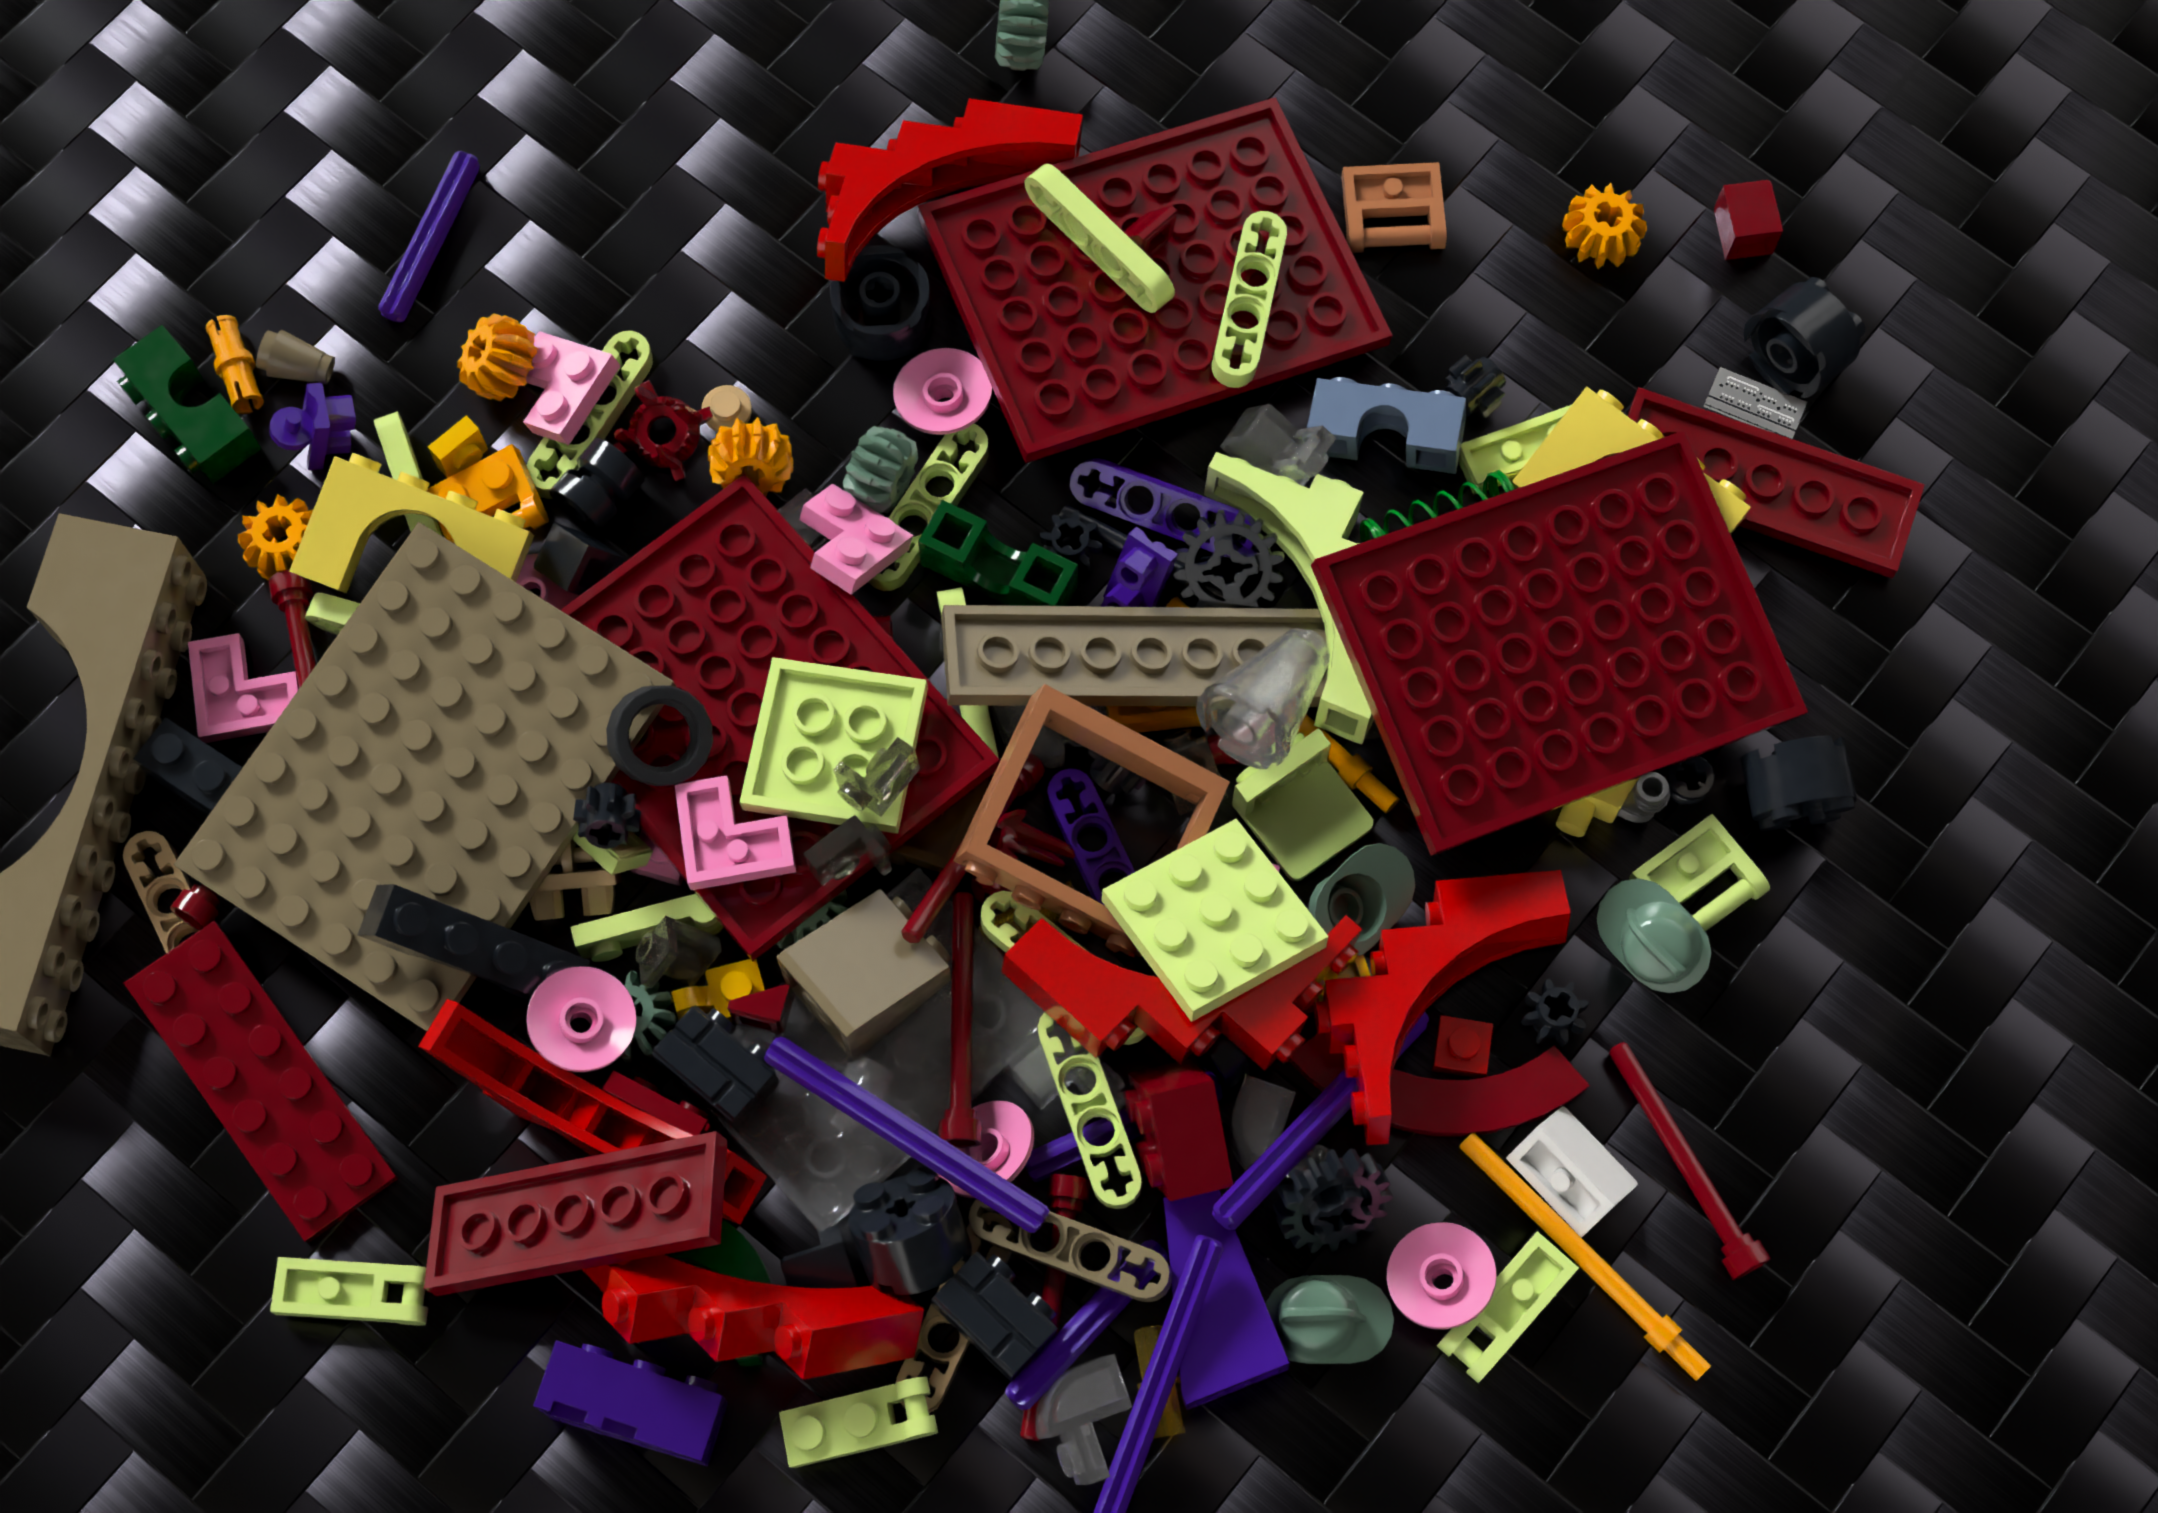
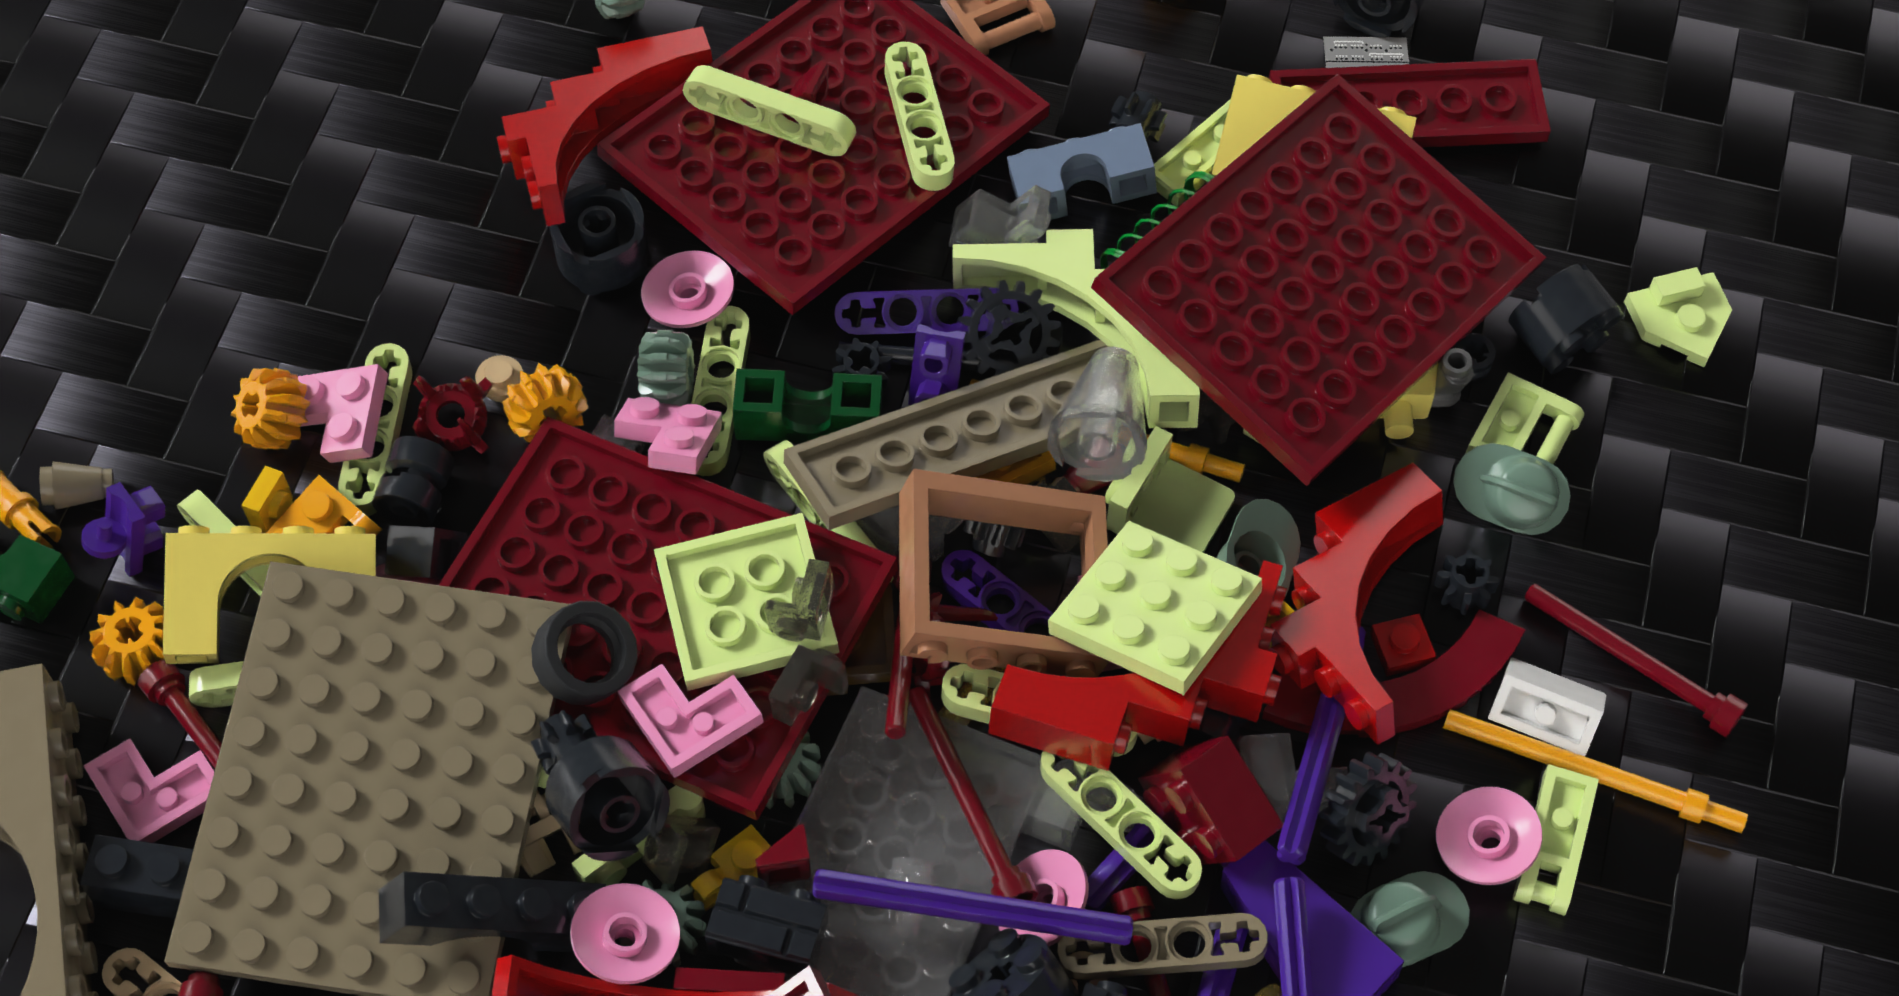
camera: 25 degrees left, 10 degrees down
dark purple axle [379,151,480,323] -> none
dark tan slope [776,889,951,1062] -> none
none -> black brick [545,736,670,861]
none -> yellowish green plate [1624,267,1732,367]

